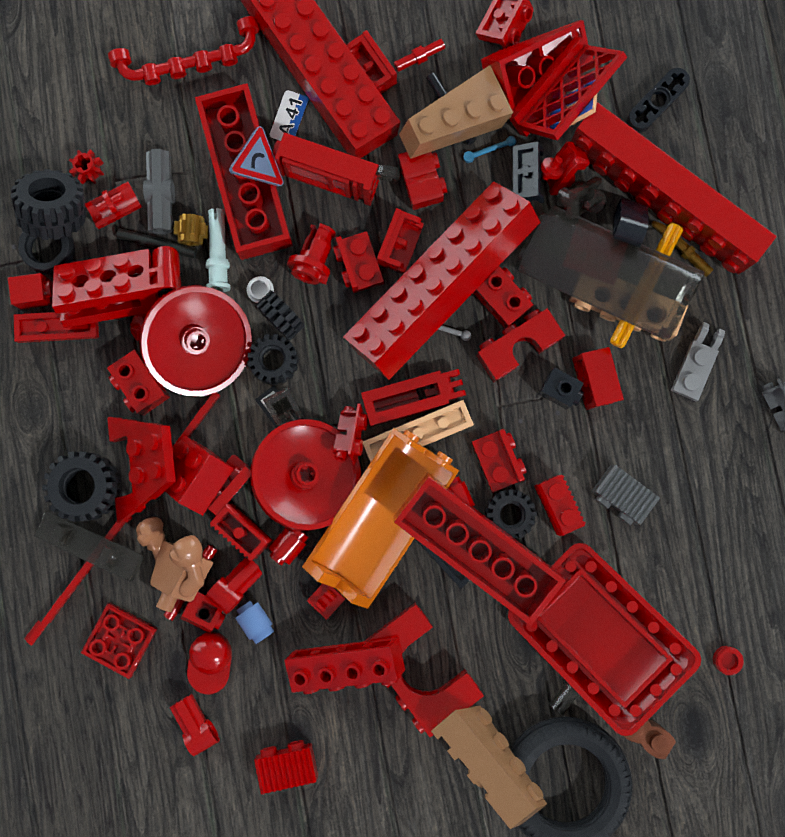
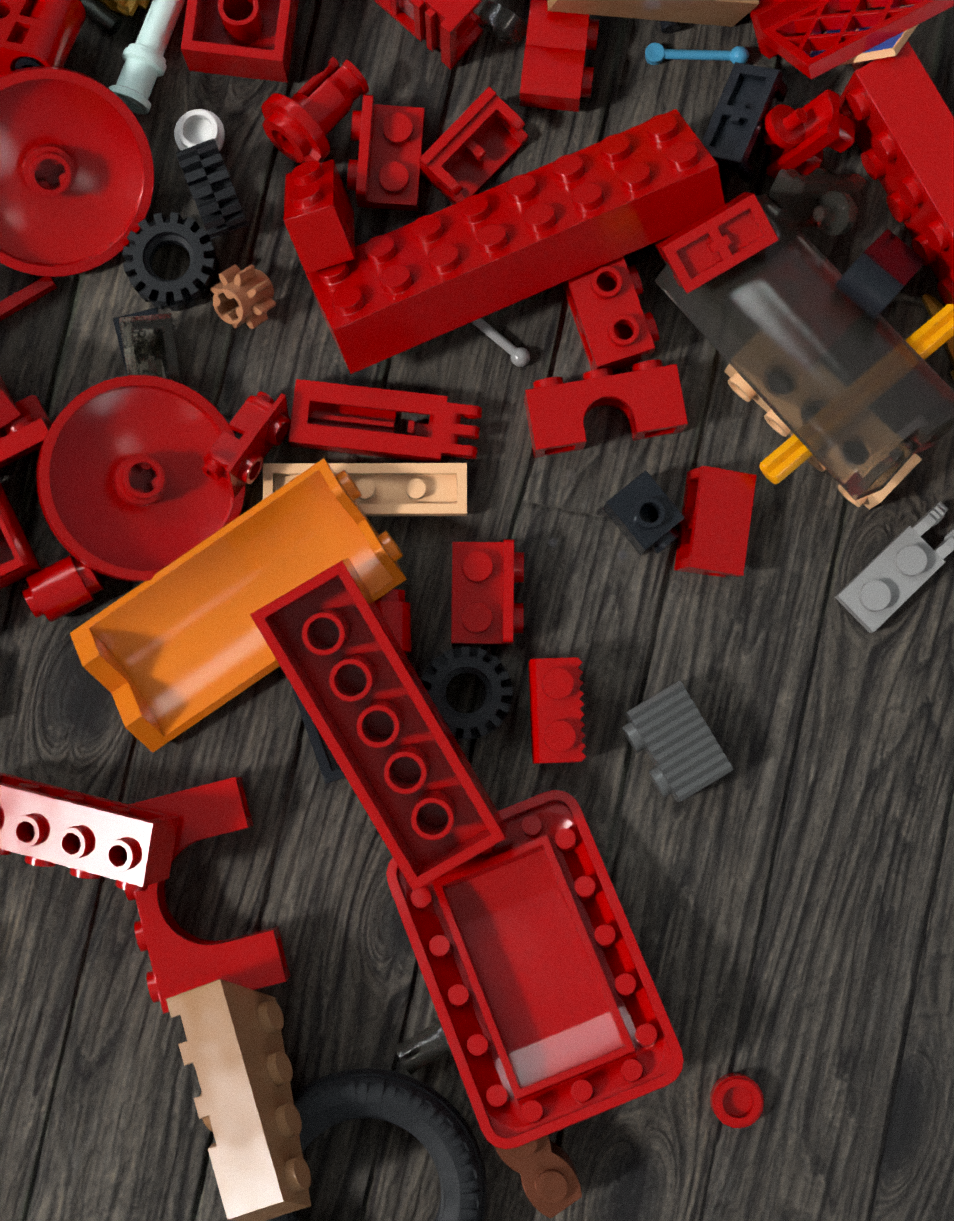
camera: 15 degrees right, 0 degrees up
red tile [307,583,346,620] -> none
none -> nougat gear [211,264,276,329]
none -> red brick [283,159,355,274]
none -> red hinge [656,192,779,294]

